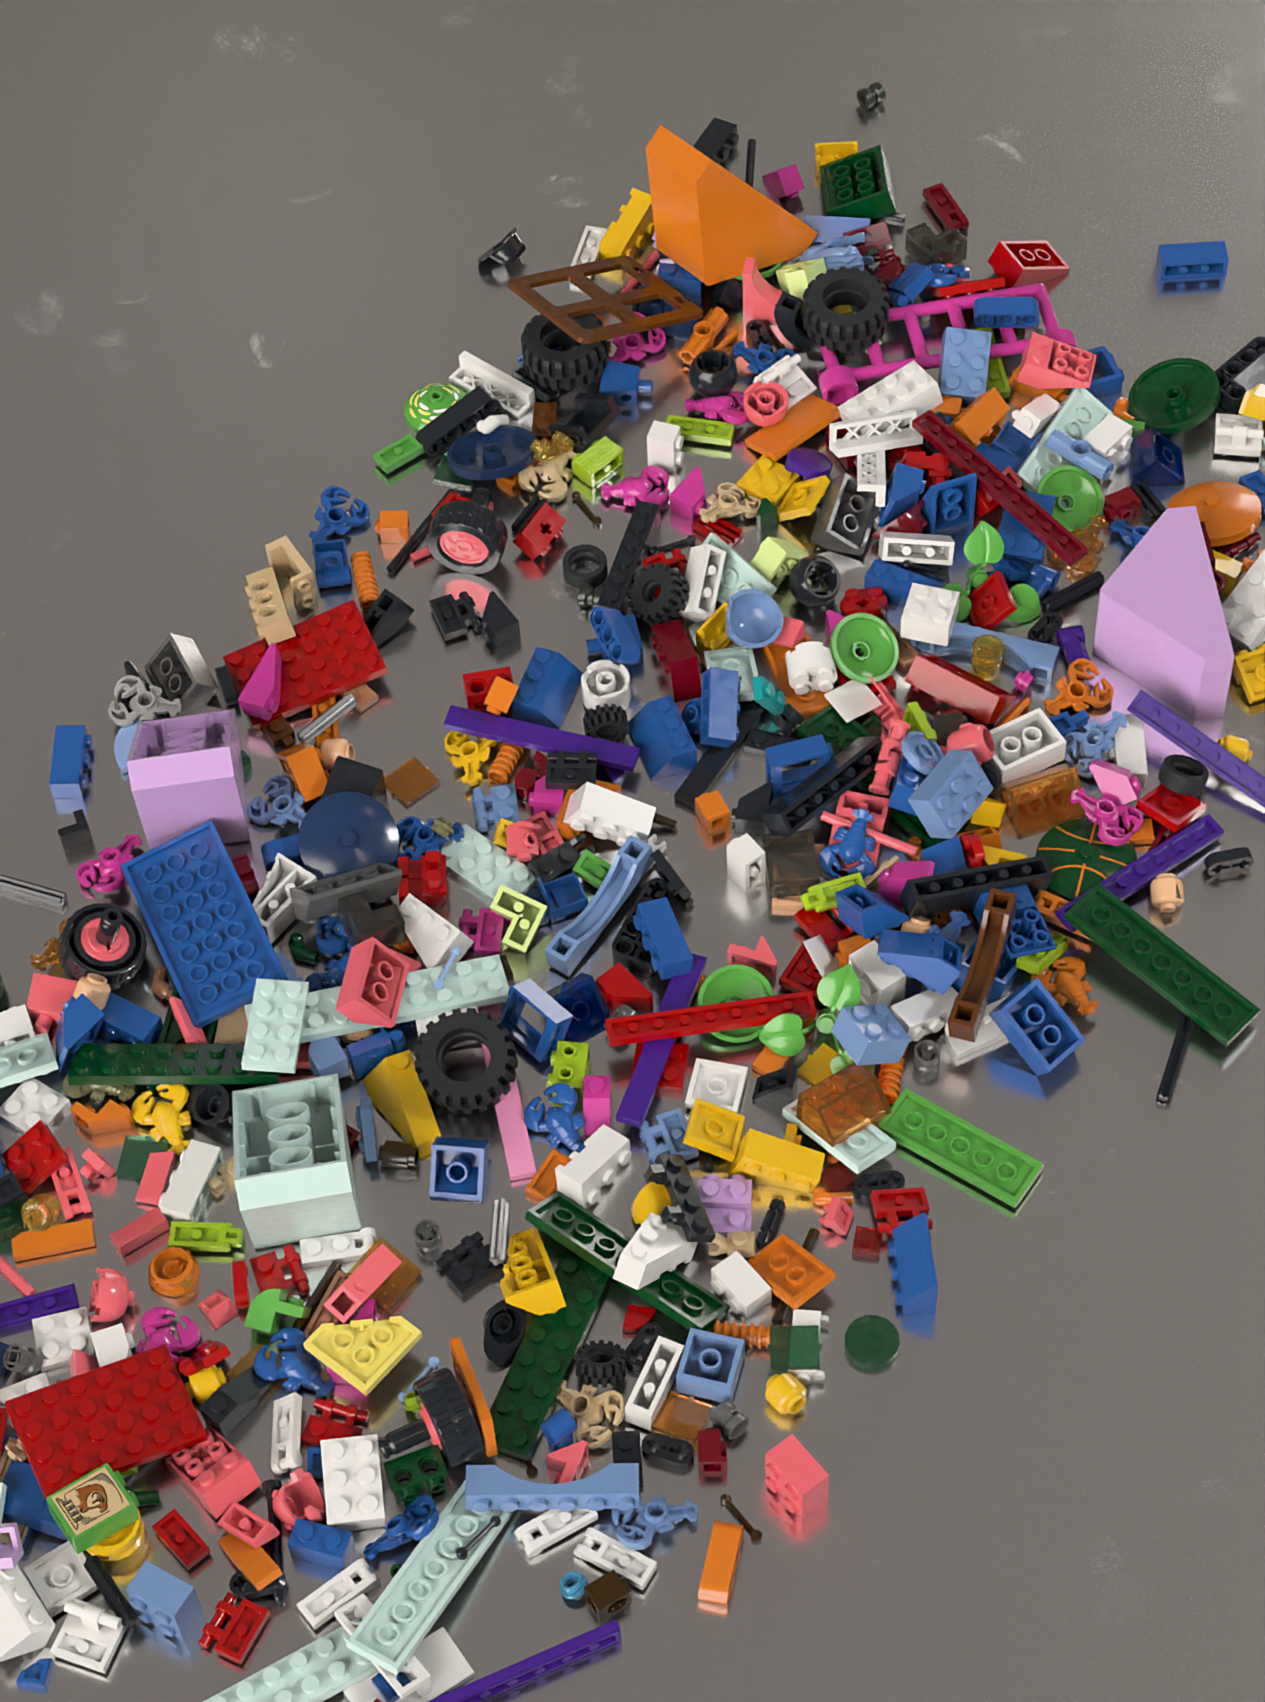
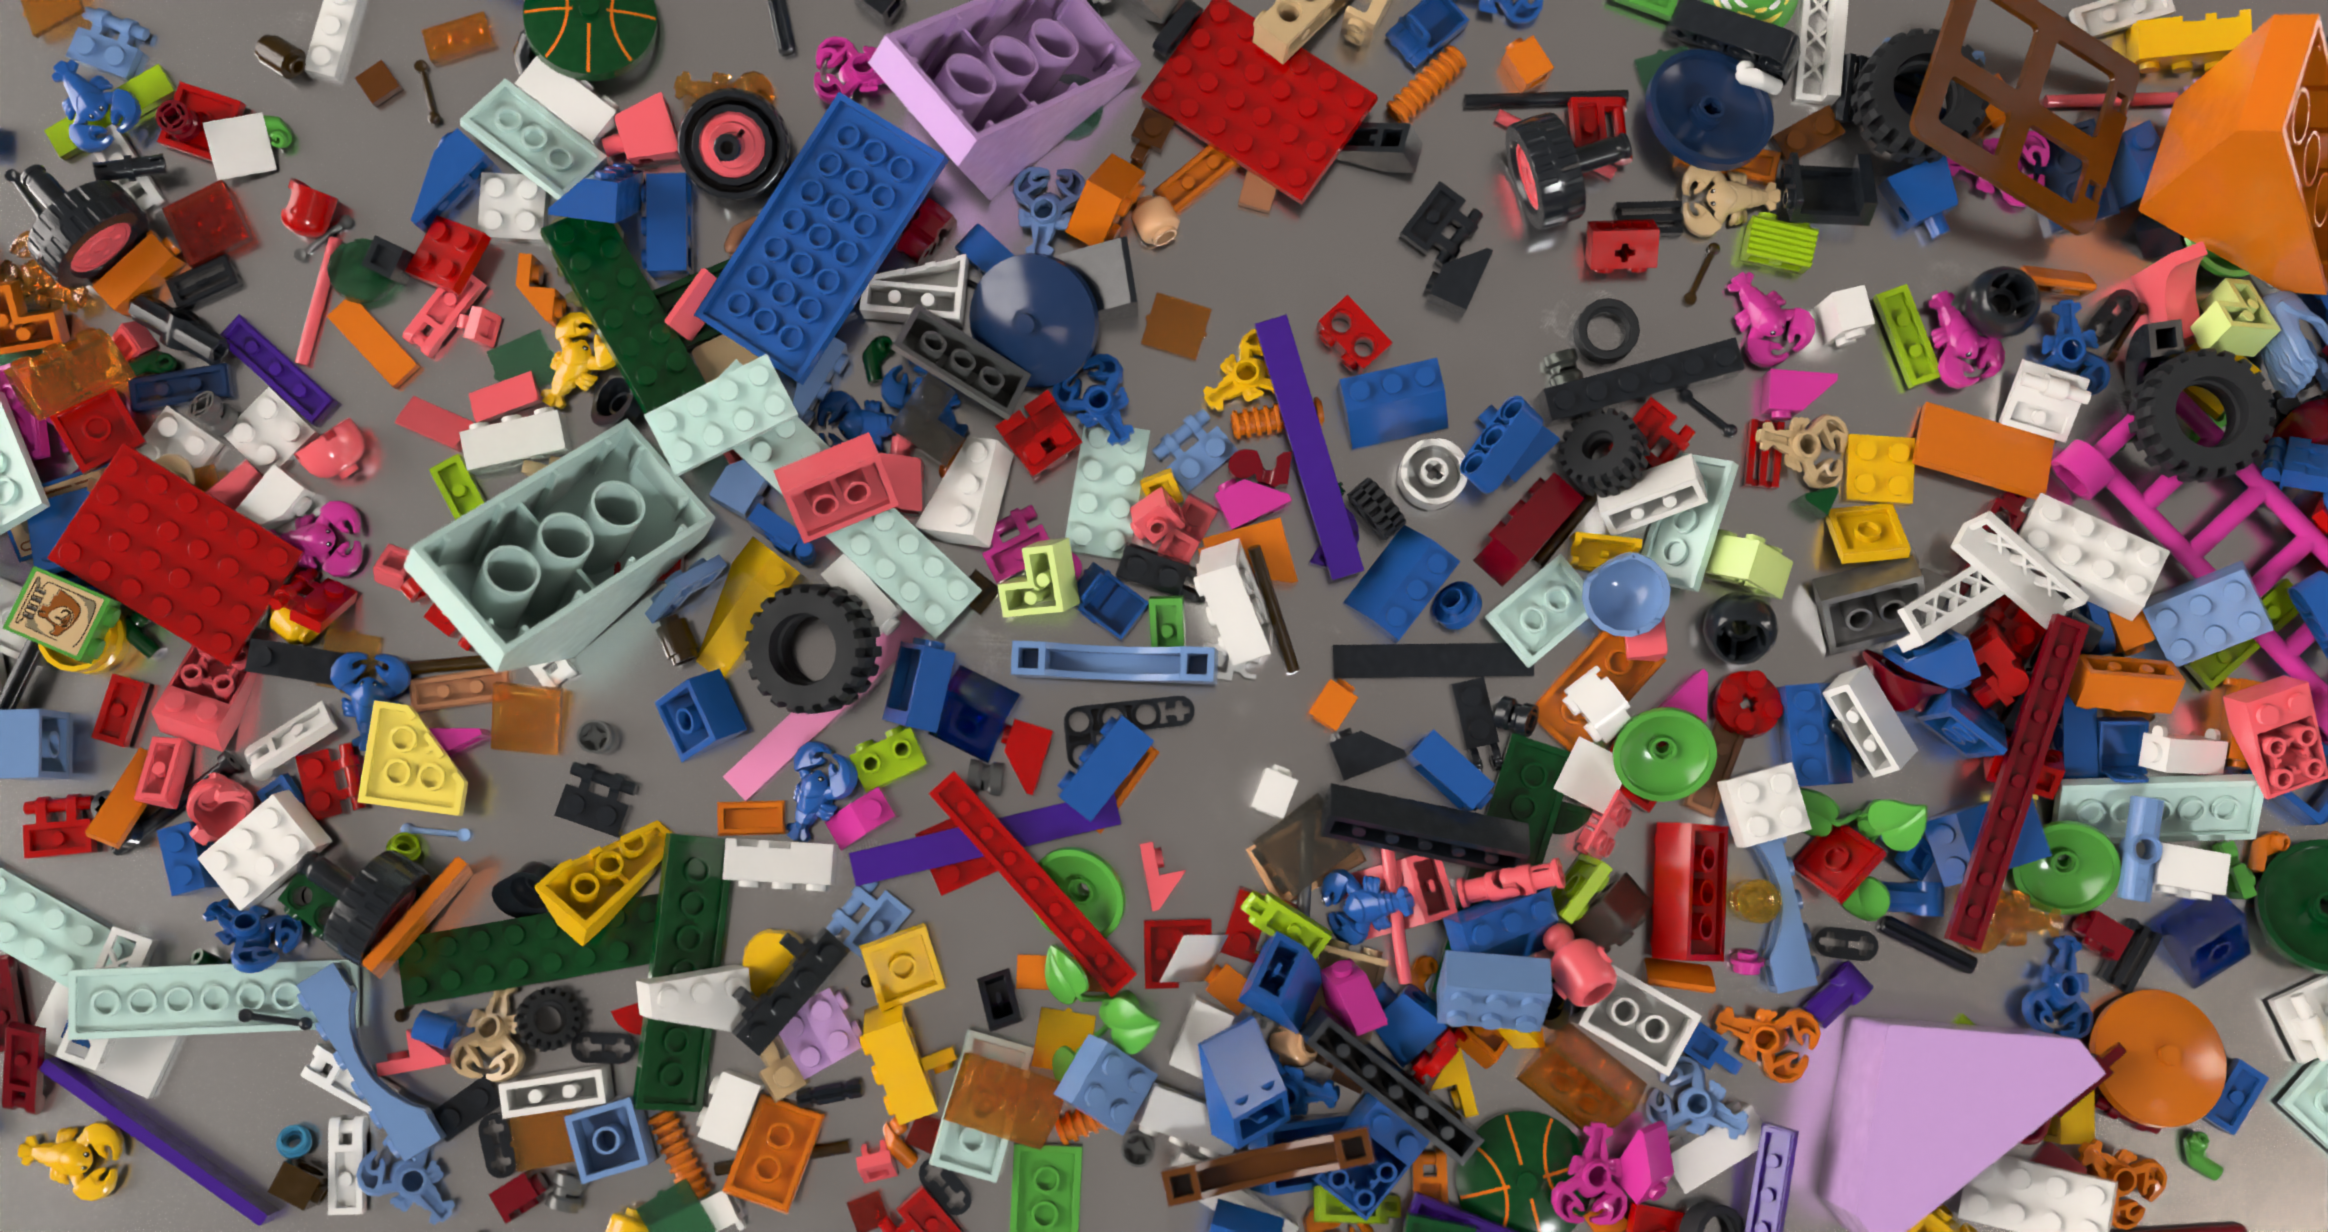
camera: 55 degrees right, 30 degrees up
clear yellow head [21,1192,62,1232] -> none
light nougat head [73,973,111,1010] -> none
orange hat [148,1247,200,1298] -> none
dark pink slope [238,643,282,721] -> none
bright green brick [244,1289,312,1333] -> none
flat silver axle [297,694,357,744] -> none
white plate [297,1558,381,1630] -> none
coral slope [323,1243,402,1324] -> none
olive plate [430,817,455,839] -> none
light blue hinge [434,947,461,990] -> none
orange brick [483,676,519,716] -> none
flat silver axle [489,1198,509,1266] -> none
clear yellow arm [530,431,575,461] -> none
black plate [545,750,597,789] -> none
black plate [651,849,694,907] -> none
orange piece [679,307,728,365] -> none
white plate [685,1058,748,1113] -> none
brick [700,667,741,748] -> none
coral cylinder [743,381,789,427] -> none
teal plate [752,676,786,715] -> none
dark purple tile [785,448,833,480] -> none
medium blue tile [901,731,944,775] -> none

